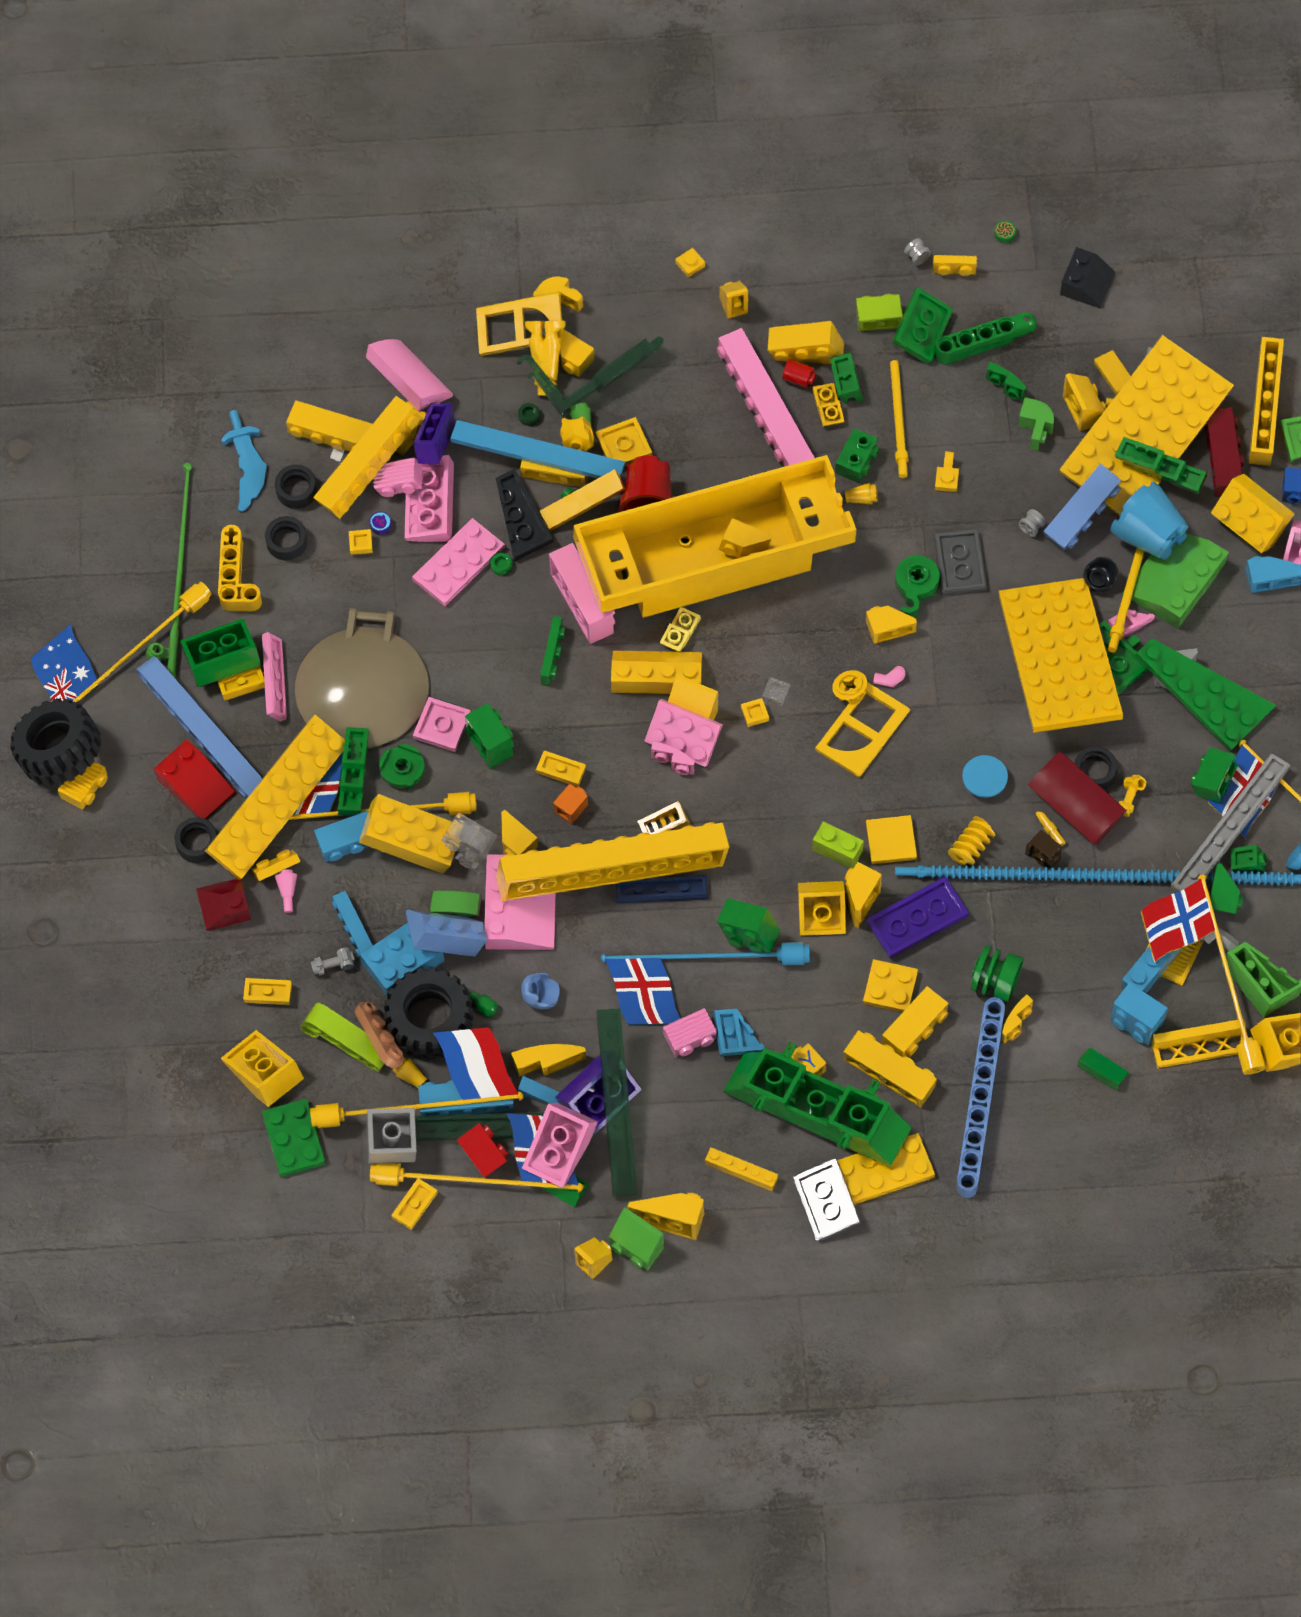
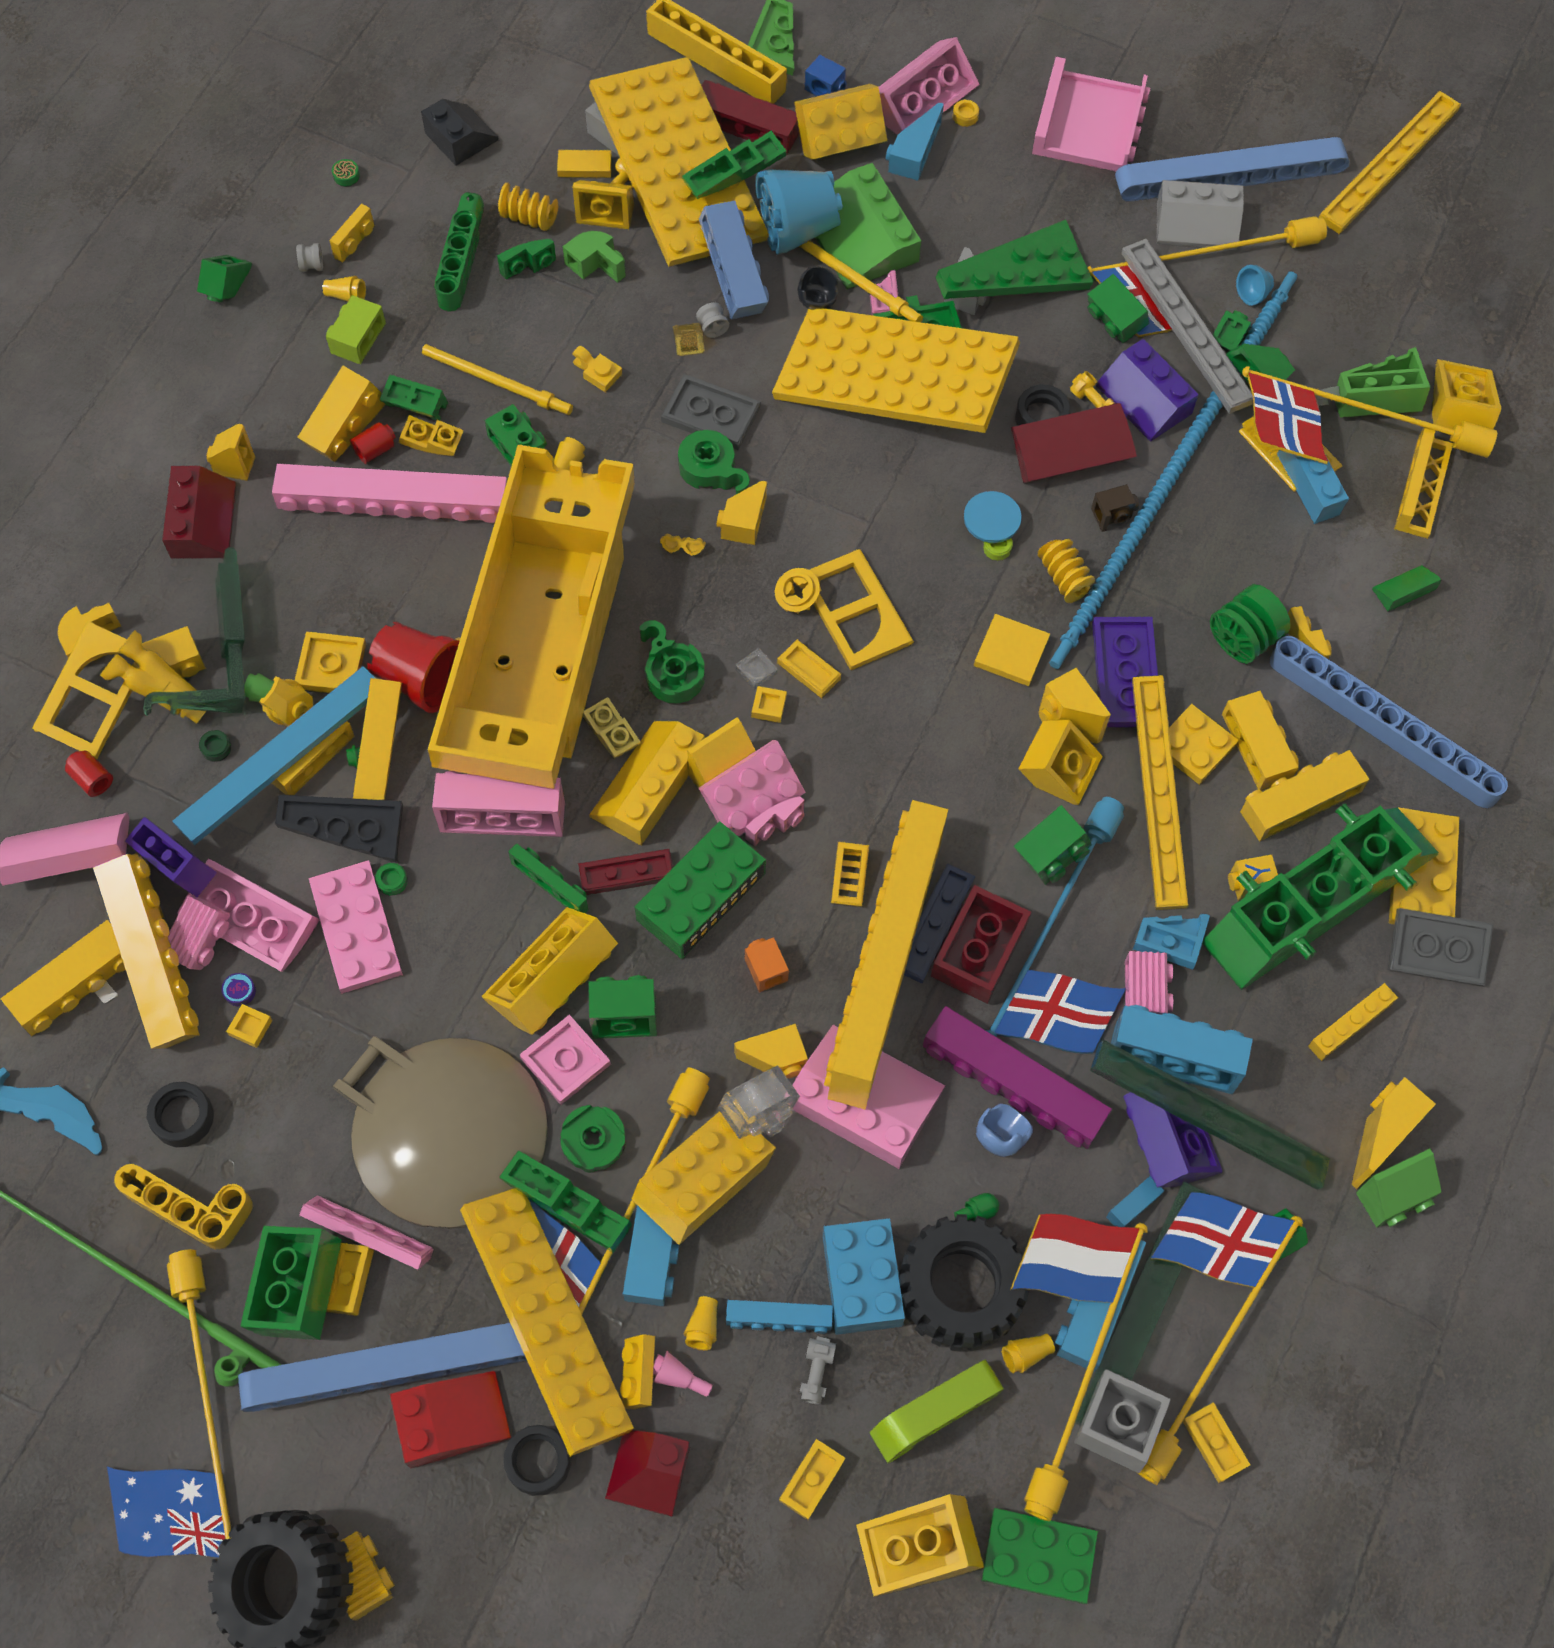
camera: 65 degrees left, 0 degrees up
black tyre [274,464,317,509] -> none
nougat plate [354,1002,404,1069] -> none
medium blue slope [406,909,487,957] -> none
bright green slope [430,891,482,917] -> none
red brick [457,1123,508,1178] -> none
yellow slope [511,1044,587,1077] -> none
bright pink slope [522,1103,598,1188] -> none
yellow plate [536,750,586,787] -> none
yellow slope [574,1237,612,1280] -> none
yellow plate [675,248,706,278] -> none
yellow slope [719,518,773,558] -> none
lime brick [812,821,864,869] -> none
bright pink arm [873,666,906,687] -> none
green plate [892,287,953,364] -> none
yellow piece [1036,812,1066,846] -> none
dark azure brick [1110,982,1168,1046] -> none
none -> red brick [65,750,113,797]
none -> dark red slope [162,466,236,559]
none -> green slope [197,255,252,302]
none -> yellow cone [322,276,366,302]
none -> yellow slope [481,907,618,1035]
none -> yellow piece [498,182,558,231]
none -> dark red tile [578,849,673,895]
none -> green brick [634,821,766,959]
none -> green piece [640,620,705,704]
none -> yellow piece [660,534,706,556]
none -> clear yellow slope [673,323,704,356]
none -> yellow cone [683,1296,718,1350]
none -> yellow tile [777,640,841,699]
none -> magenta brick [923,1006,1112,1149]
none -> dark red brick [931,885,1031,1004]
none -> lime tile [983,538,1013,561]
none -> dark purple slope [1096,339,1199,442]
none -> dark azure brick [1107,1005,1253,1094]
none -> yellow tile [1132,675,1188,910]

